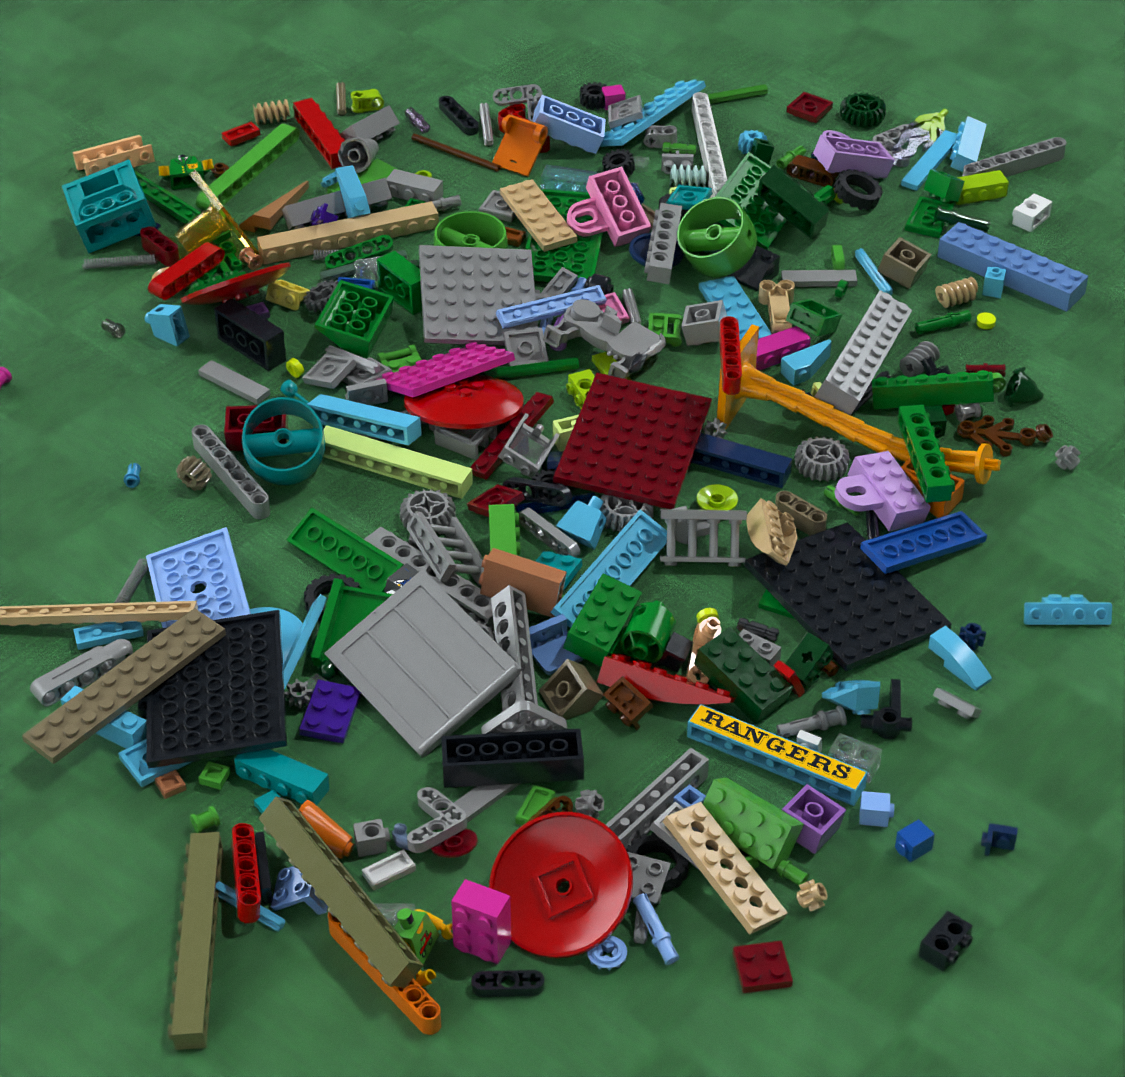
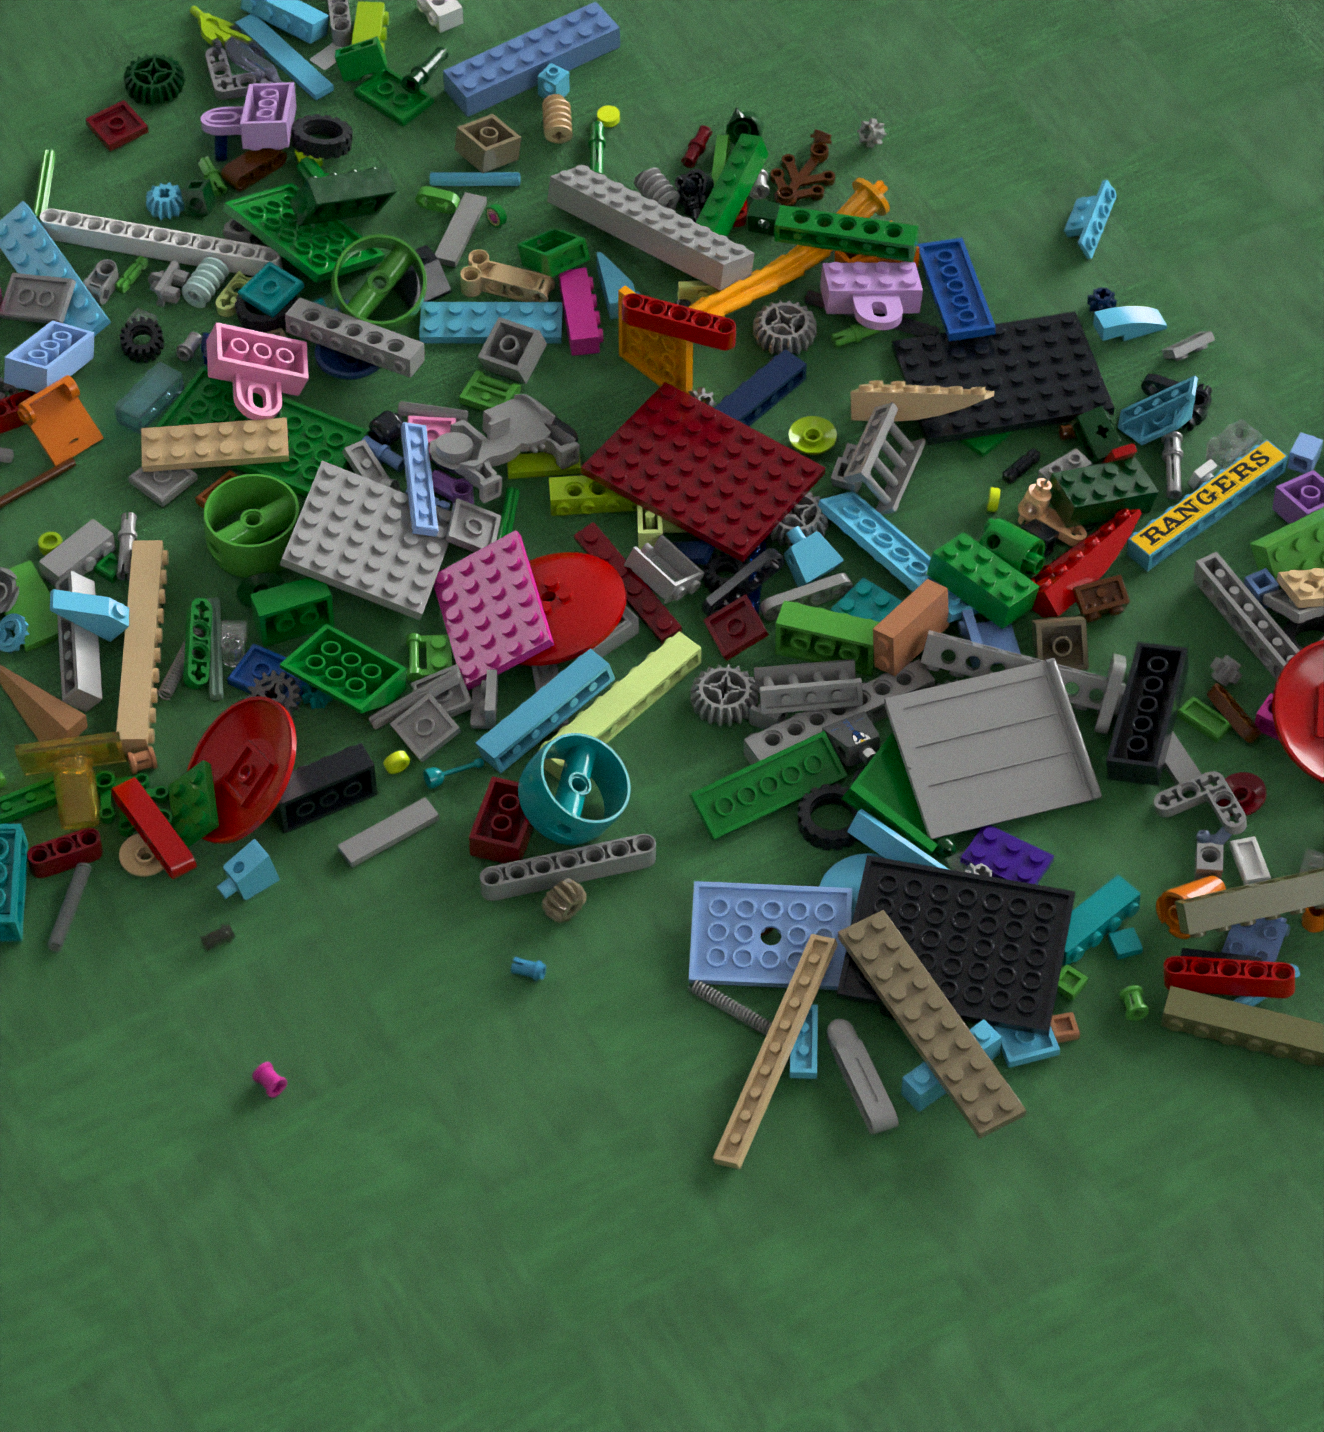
camera: 70 degrees left, 10 degrees up
dark purple bracket [310,203,338,226] -> none
dark tan beam [775,491,827,536] -> none

